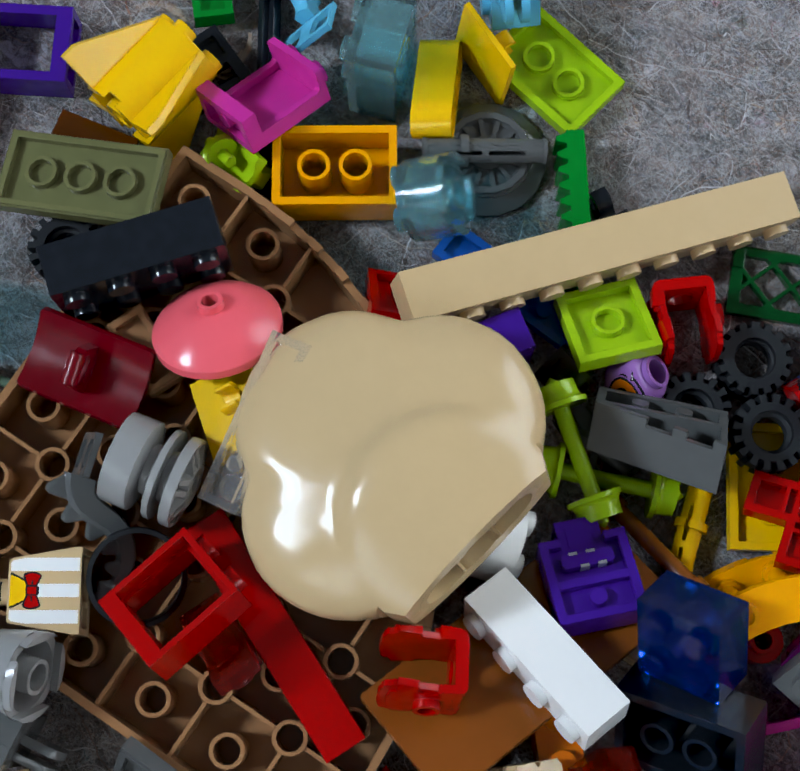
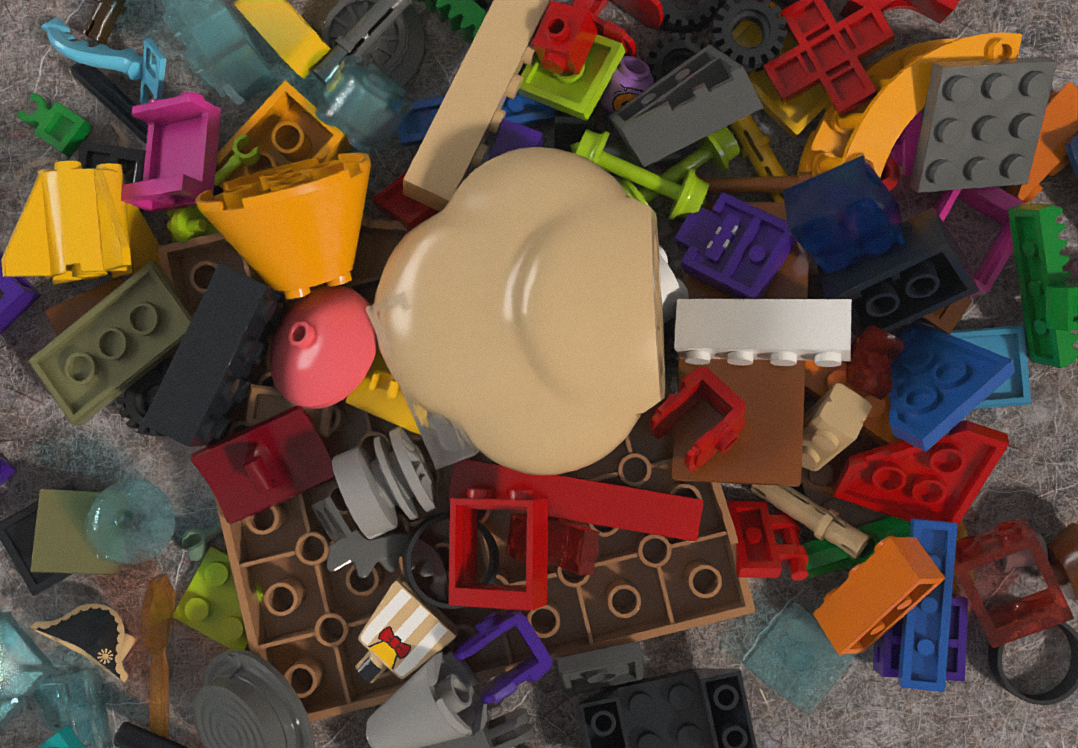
camera: 45 degrees left, 10 degrees up
none -> light orange cone [195,152,371,299]
none -> lime hand [214,134,260,186]
none -> dark purple piece [452,609,552,704]
none -> red brick [532,0,598,75]

